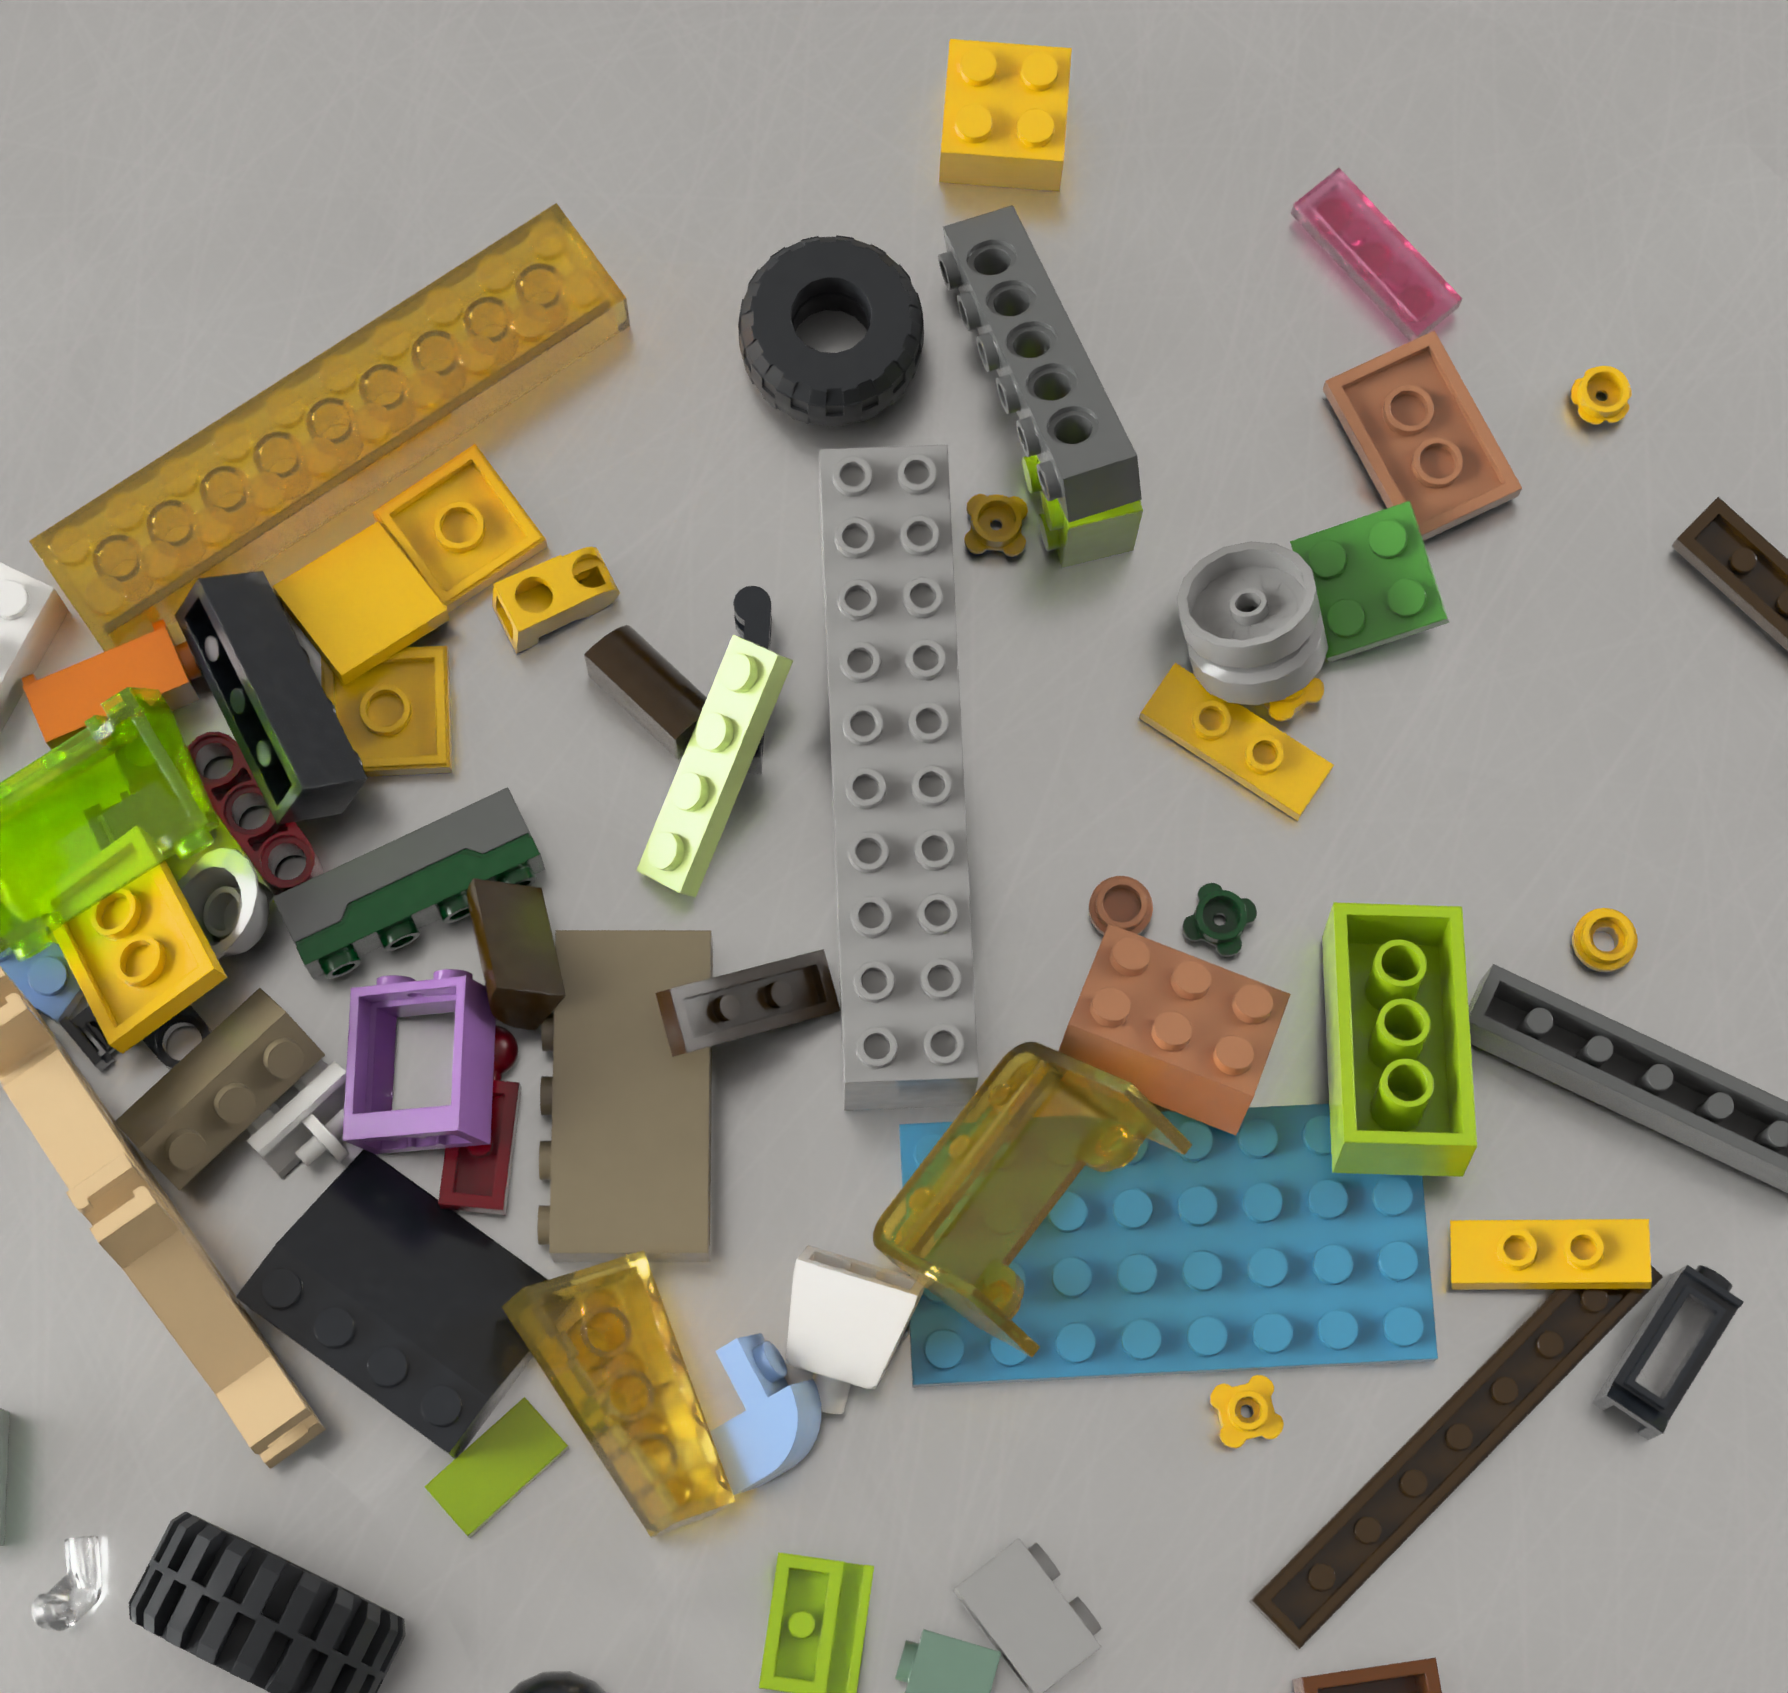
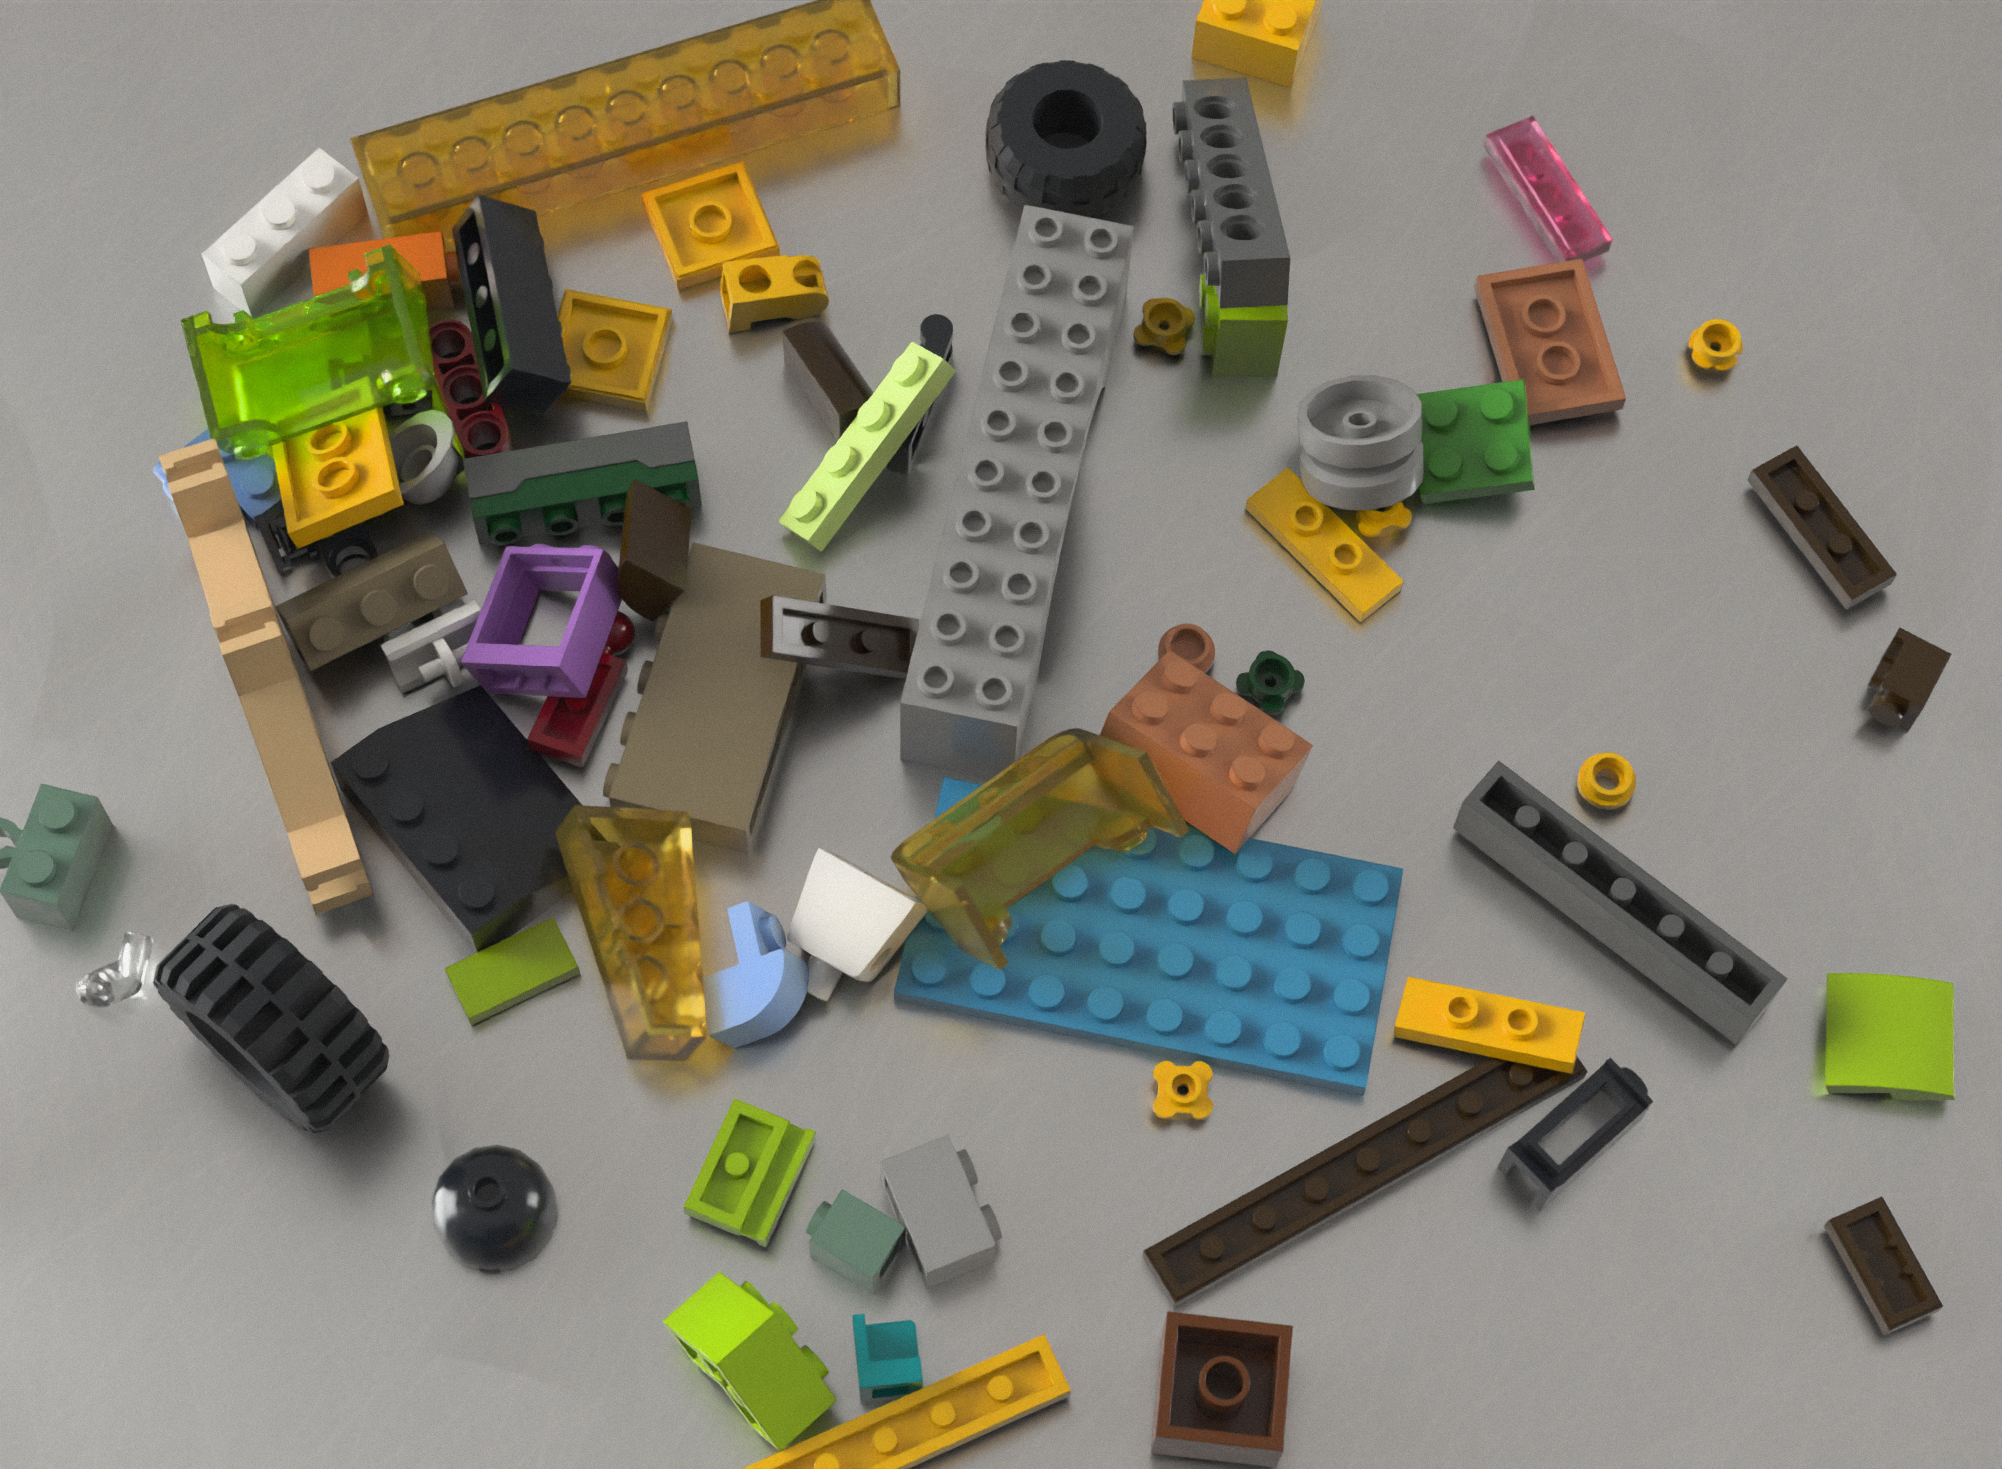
camera: 15 degrees right, 10 degrees down
yellow tile [272,521,450,686] -> none
lime brick [1322,902,1477,1177] -> none

